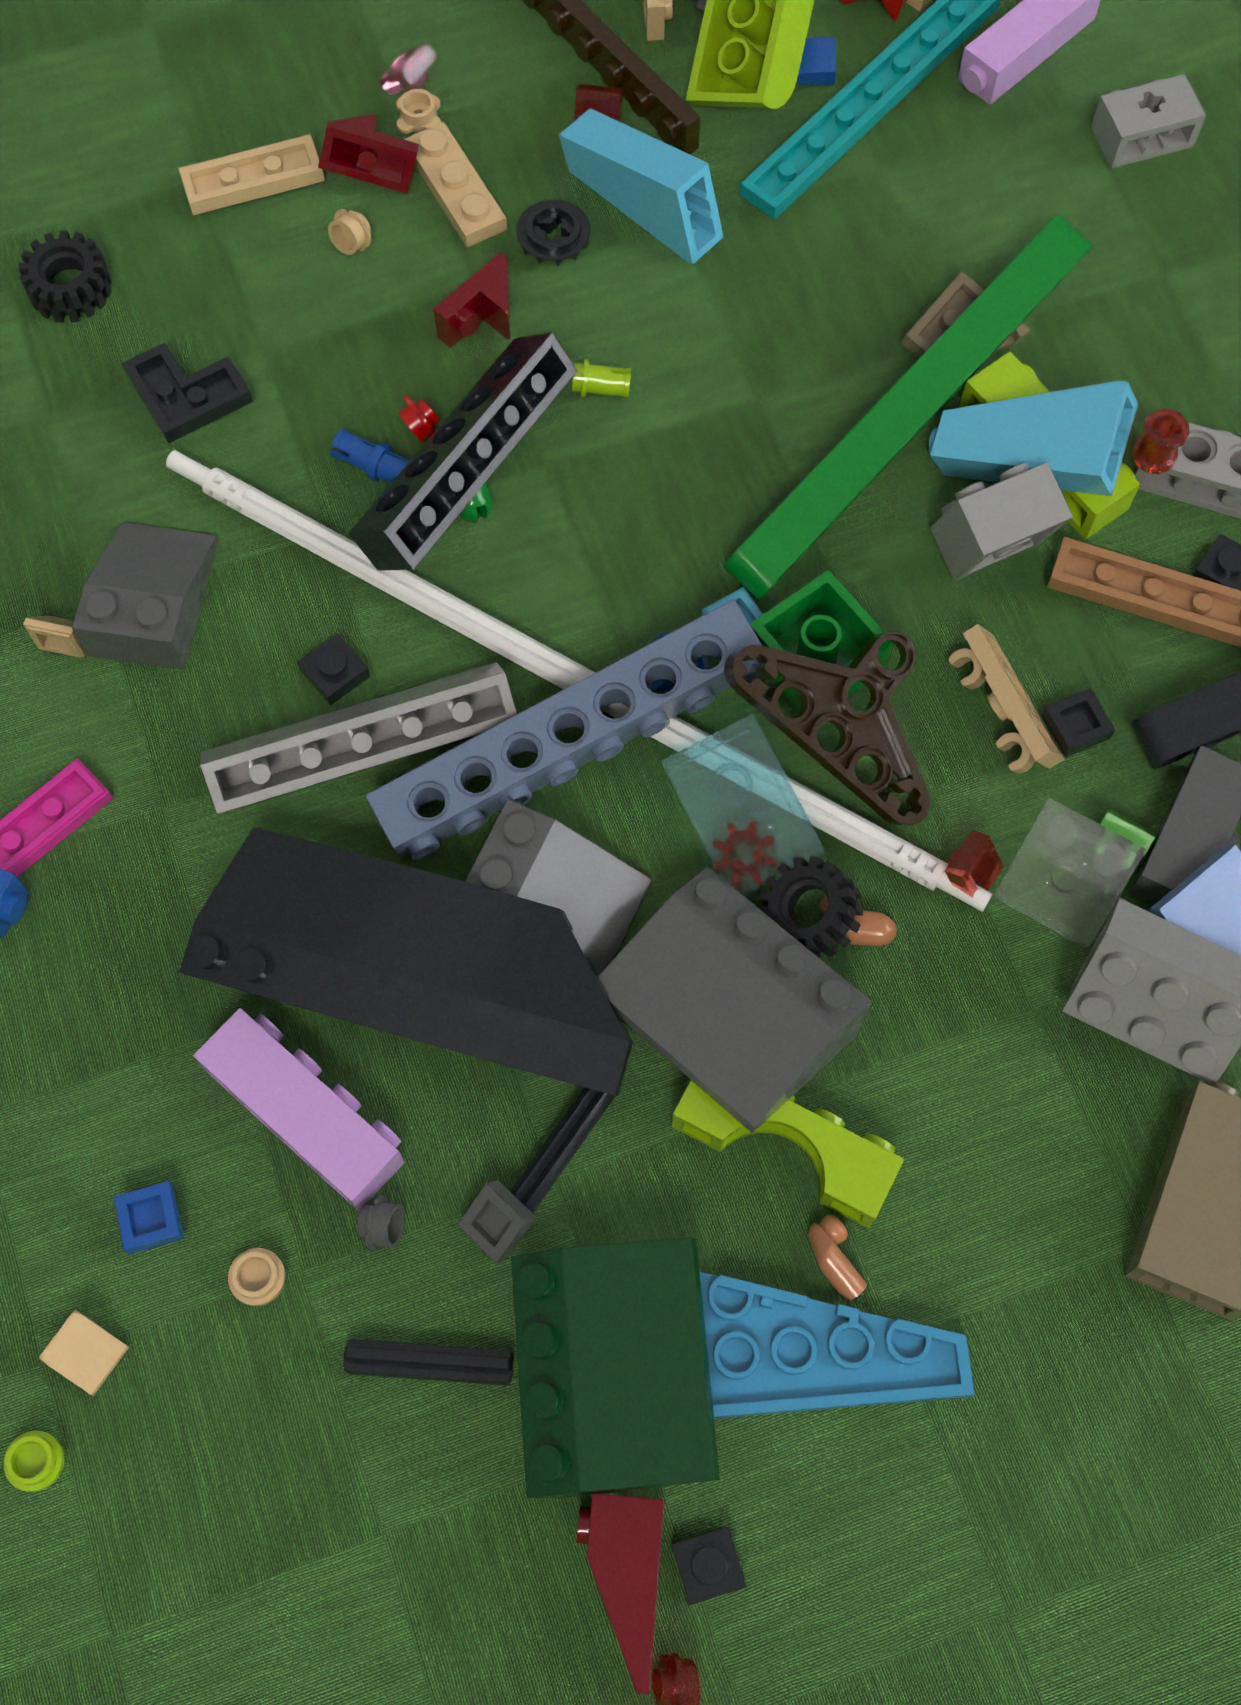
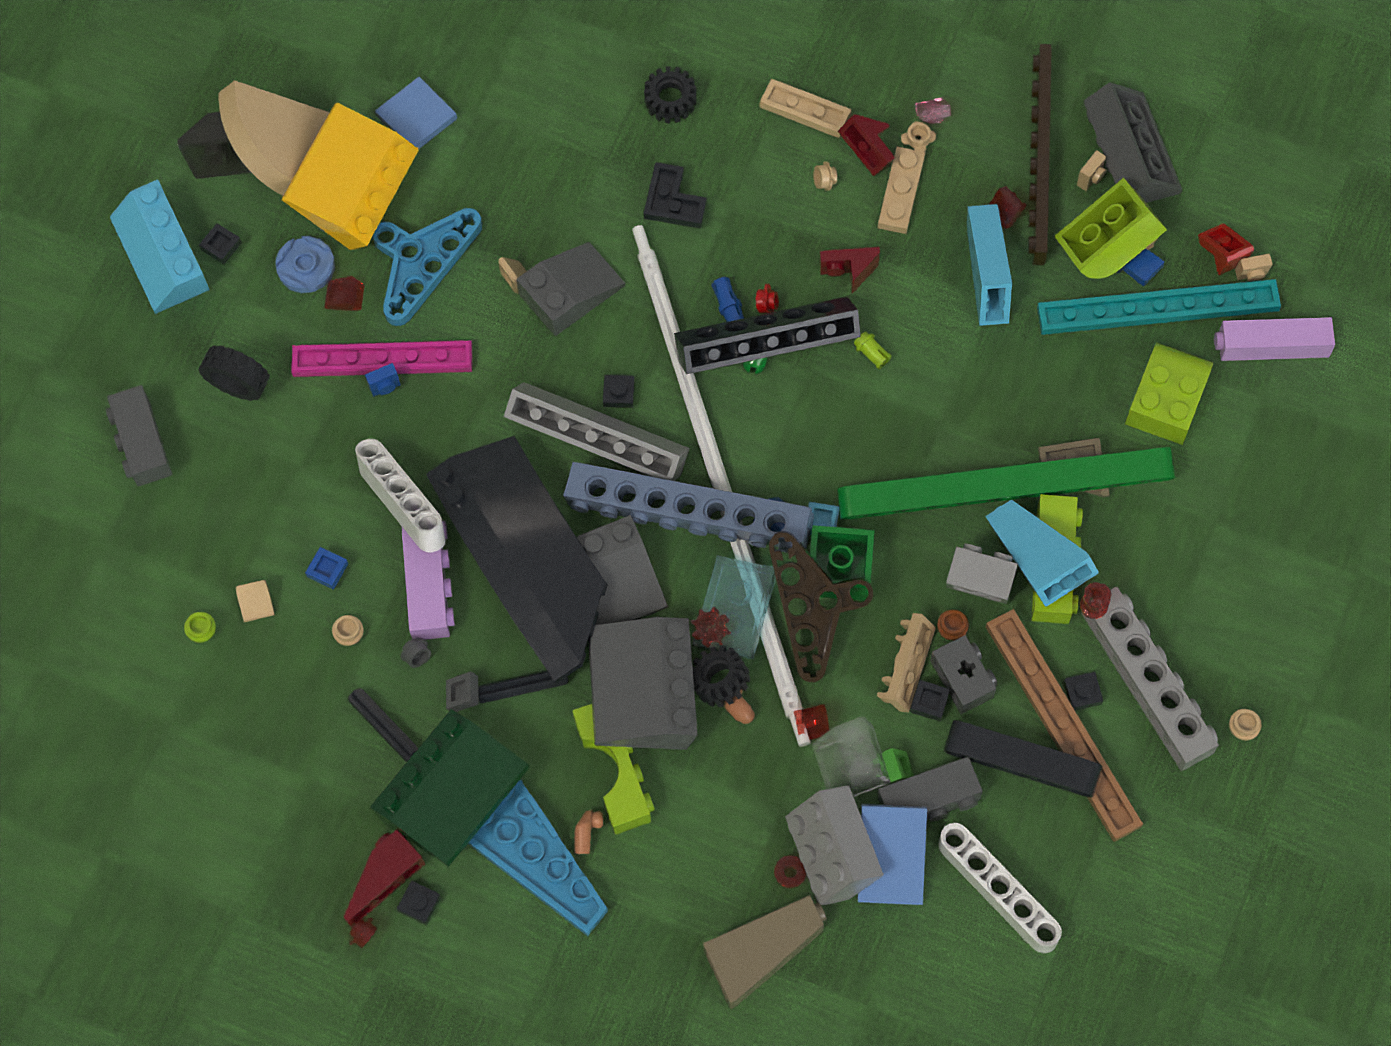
camera: 45 degrees right, 0 degrees up
black gear [517,200,590,267] -> none
light grey brick [1091,74,1206,169] -> none
none -> white beam [355,439,445,552]
none -> clear red plate [774,856,806,888]
none -> dark grey brick [930,635,998,714]
none -> dark orange plate [937,610,969,641]
none -> lime brick [1125,342,1214,445]

